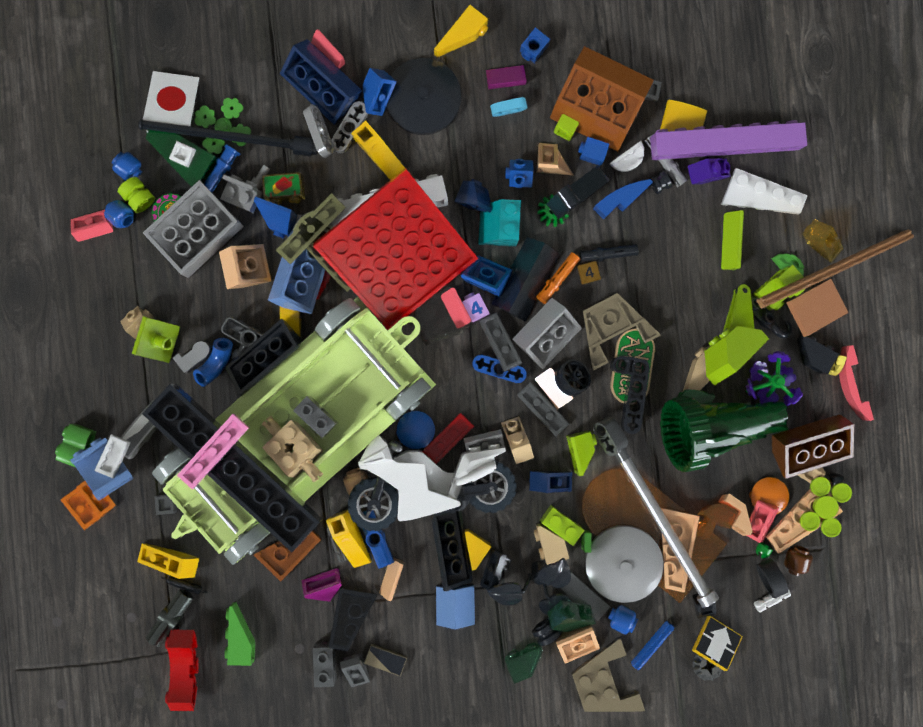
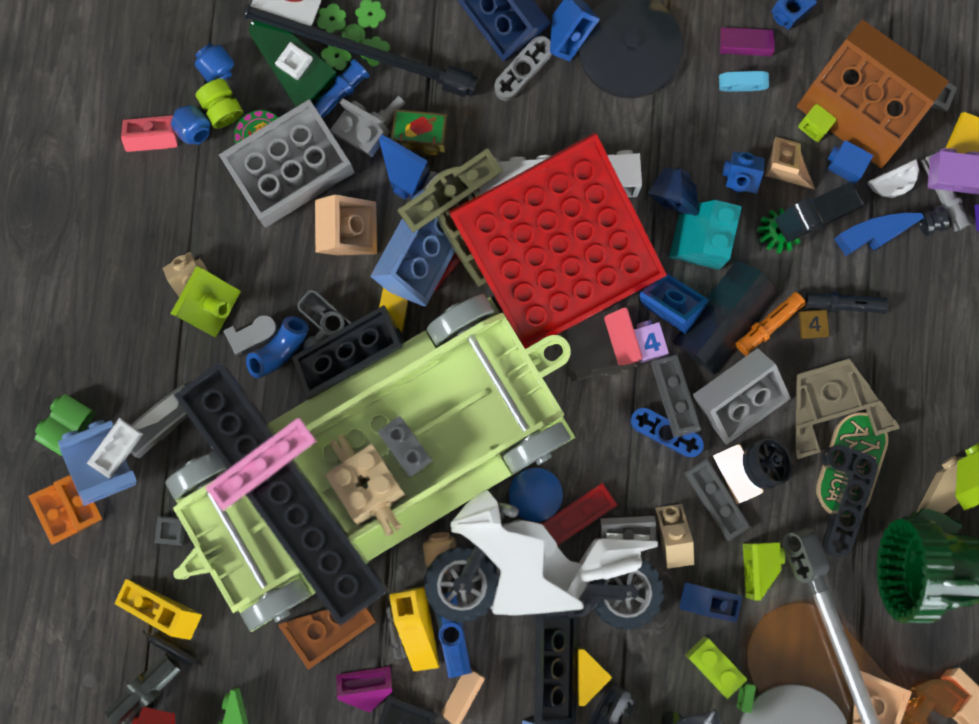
camera: 15 degrees right, 5 degrees down
light grey beam [303,104,335,158] -> none
yellow slope [351,120,405,180] -> none
tan slope [533,523,569,565] -> none

